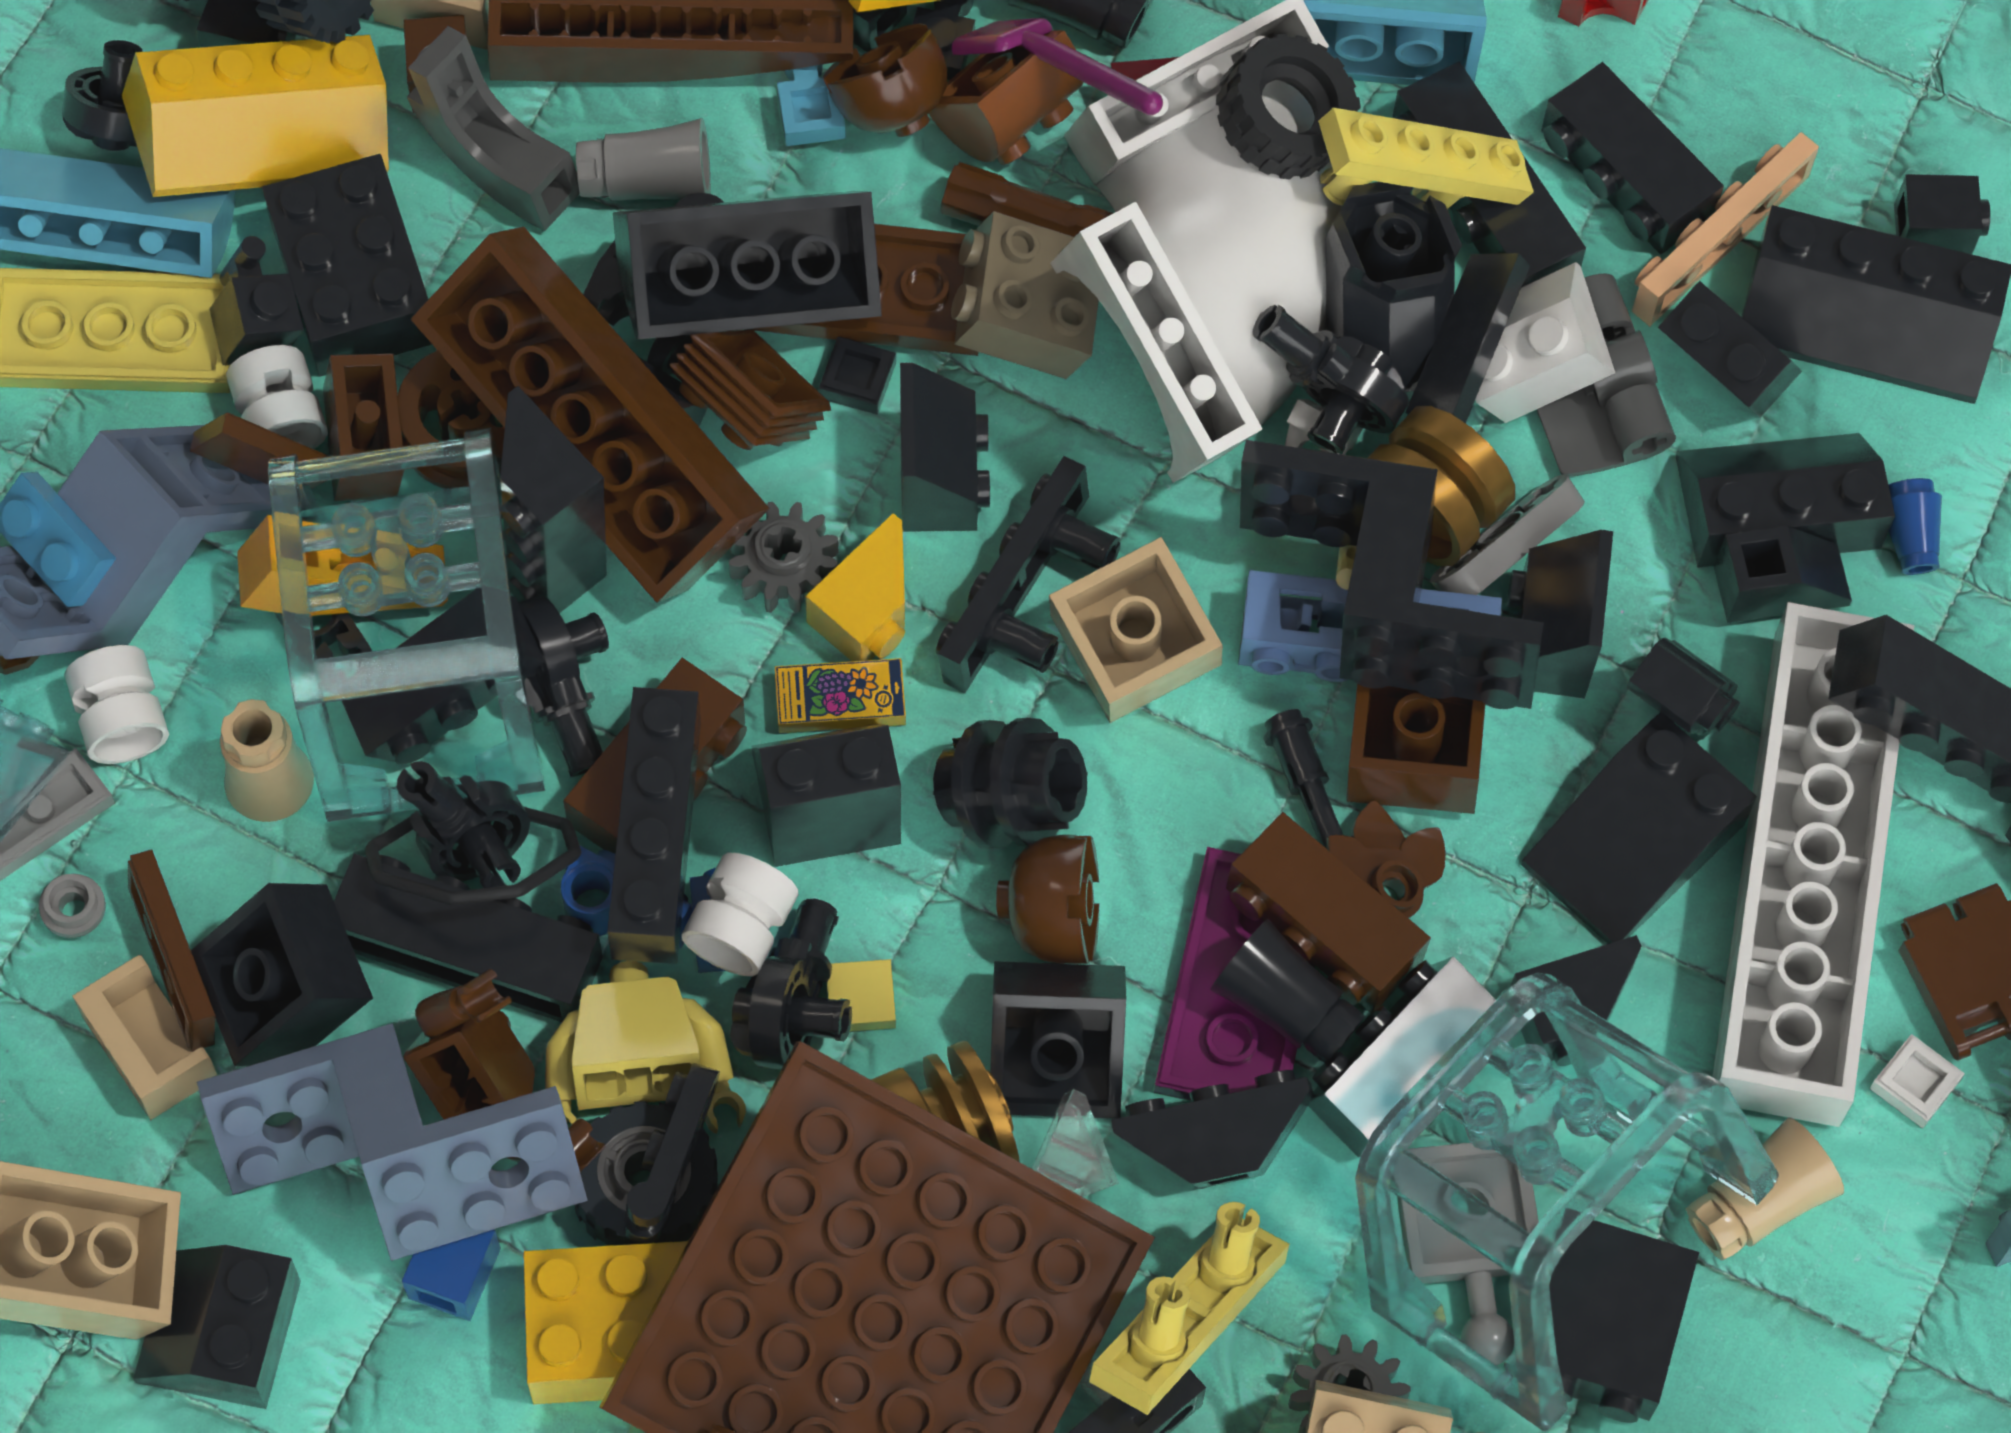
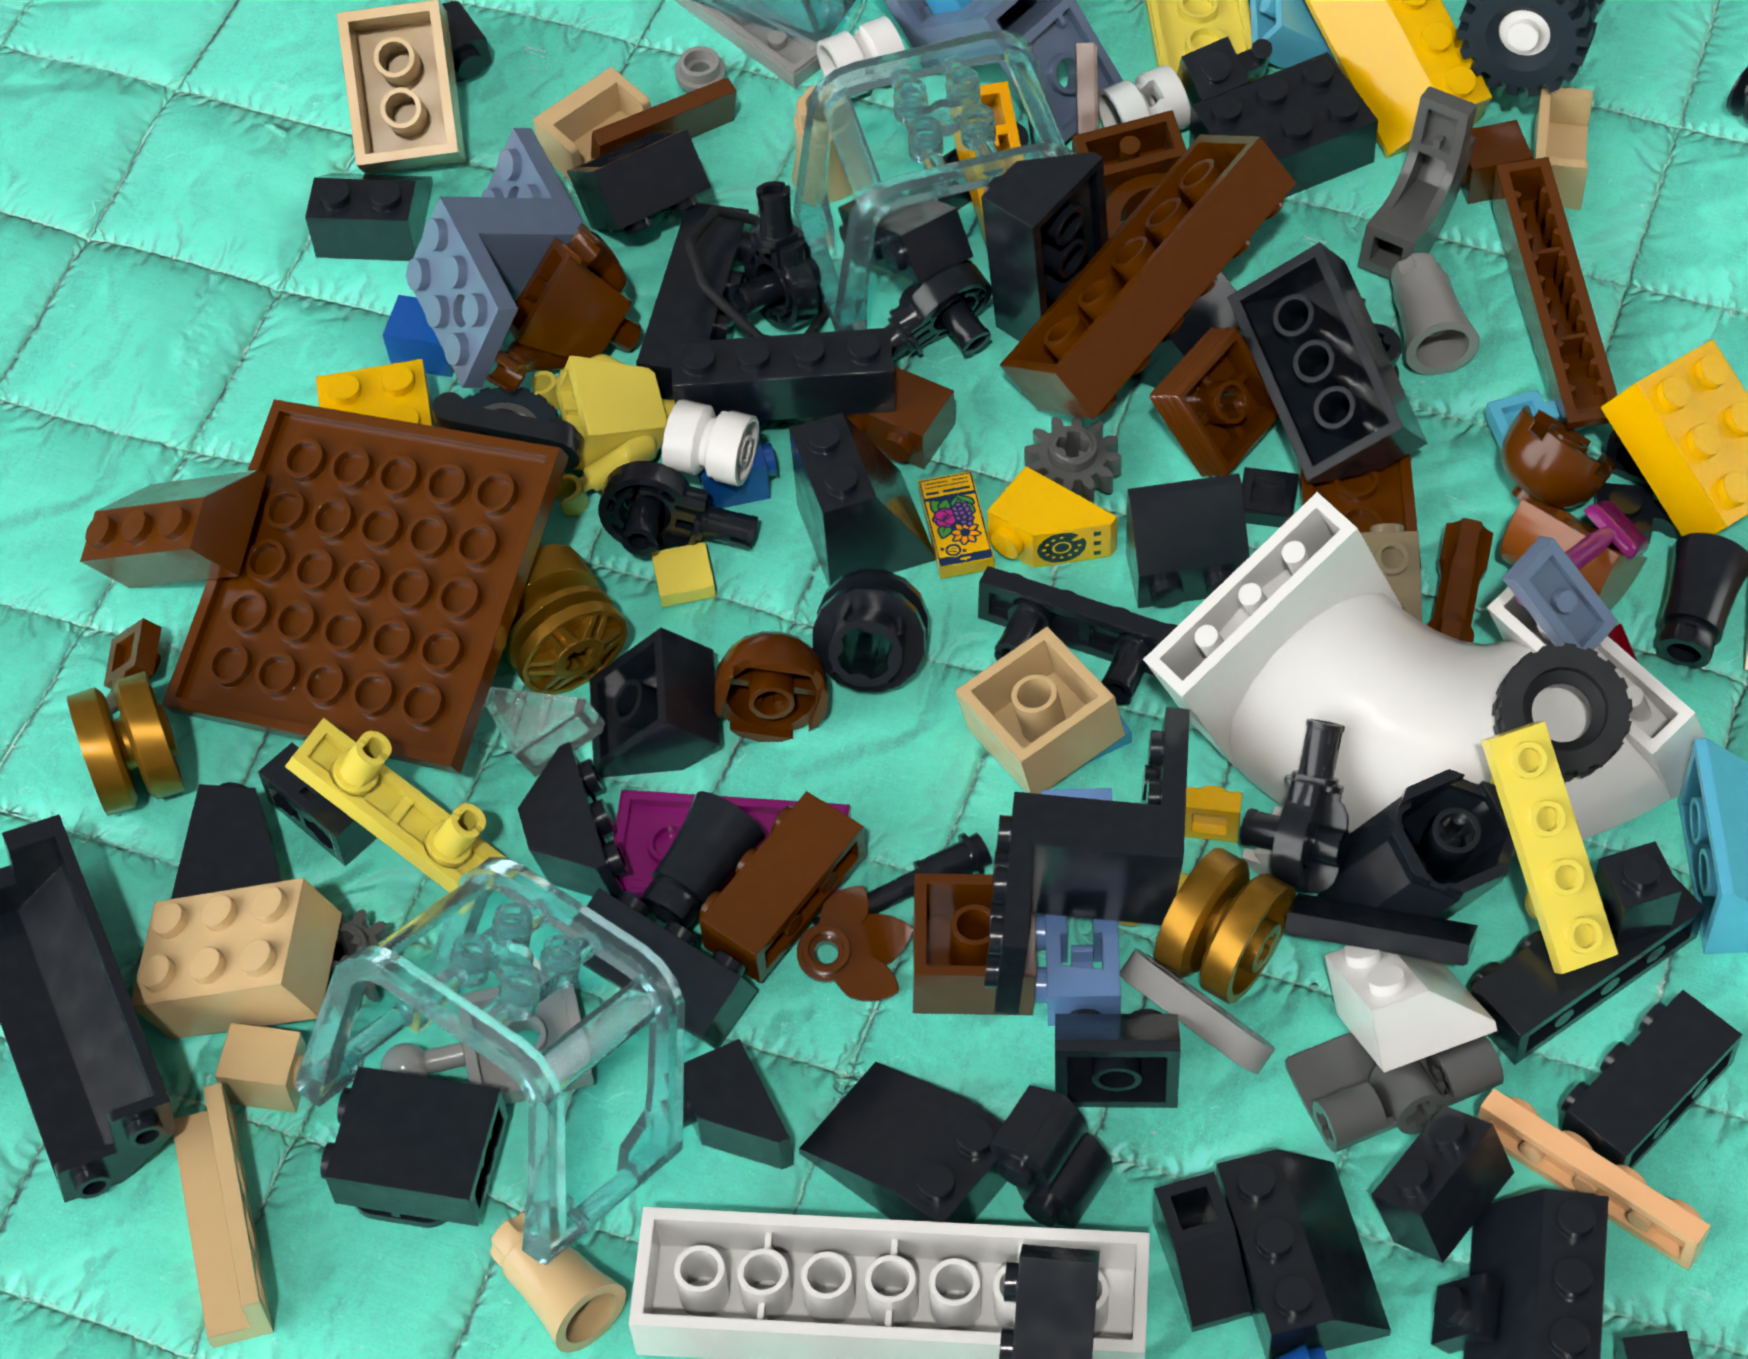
camera: 90 degrees right, 10 degrees down
none -> black plate [1431,1272,1501,1354]
none -> sand blue plate [1502,536,1619,650]
none -> black brick [1594,841,1682,945]

